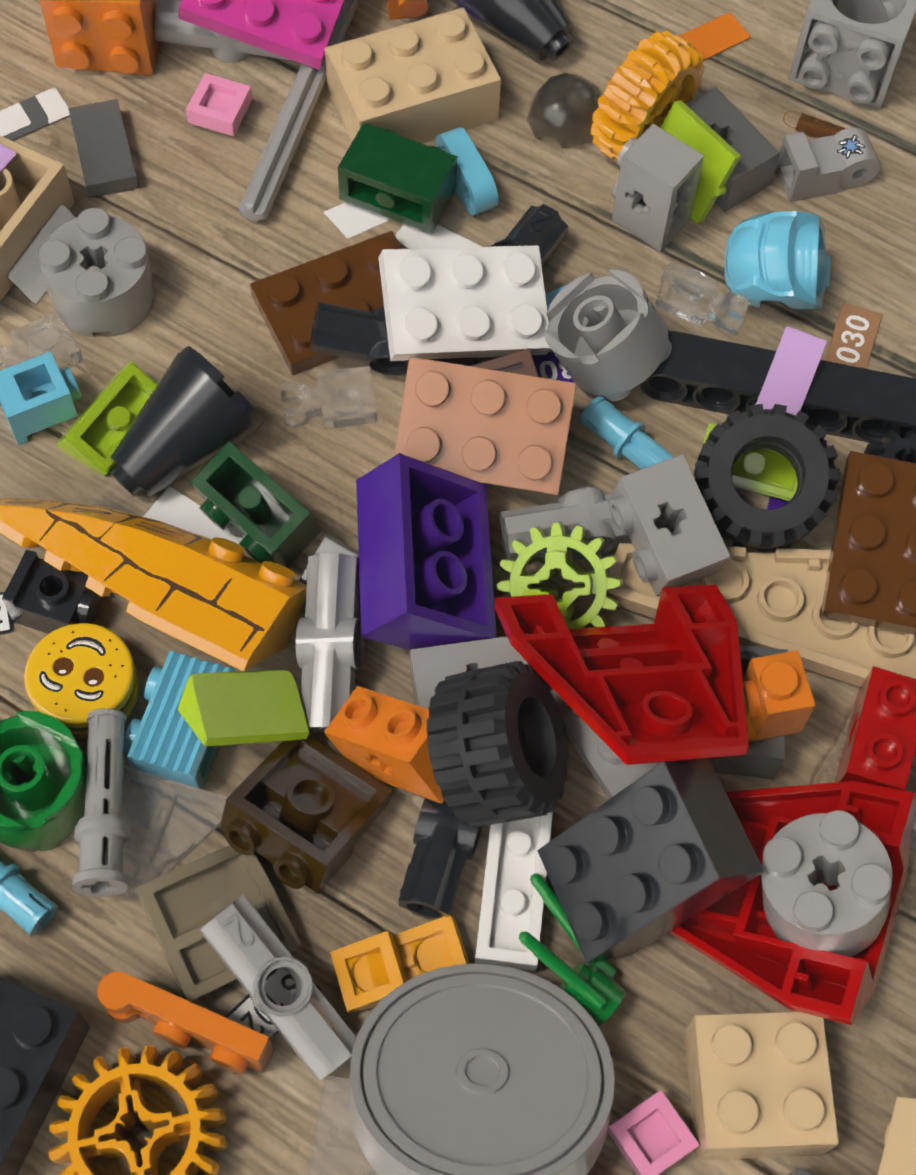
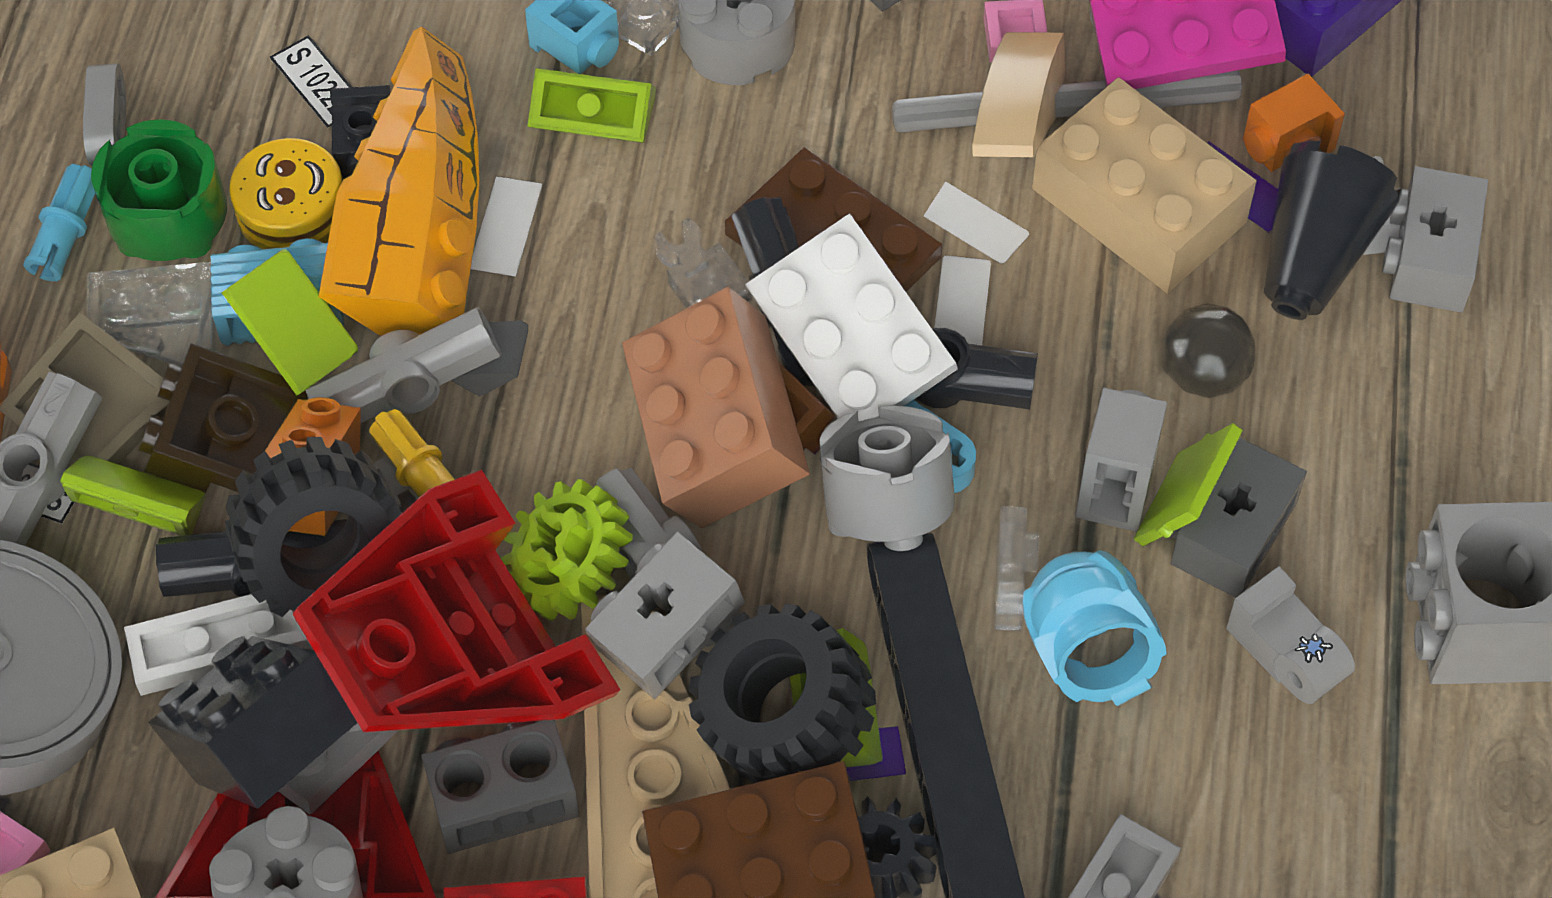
camera: 70 degrees right, 5 degrees down
light grey pin [72,709,130,897] -> none
black cone [110,346,263,497] -> none
dark green brick [190,441,322,568] -> none
light orange slope [330,914,470,1013] -> none
dark green brick [338,123,457,234] -> none
dark purple brick [356,453,496,650] -> none
medium azure beam [435,127,499,216] -> none
green plant [498,873,625,1027] -> none
medium azure axle [580,396,674,469] -> none
light orange gear [590,30,705,162] -> none
orange sticker [680,13,750,61] -> none
orange brick [743,650,816,742] -> none
lavender sticker [756,326,827,416] -> none
clear orange piece [783,111,846,138] -> none
medium nougat sticker [825,302,882,369] -> none
none -> lime slope [60,455,205,536]
none -> yellow axle [369,409,454,497]
none -> tan slope [972,32,1066,157]

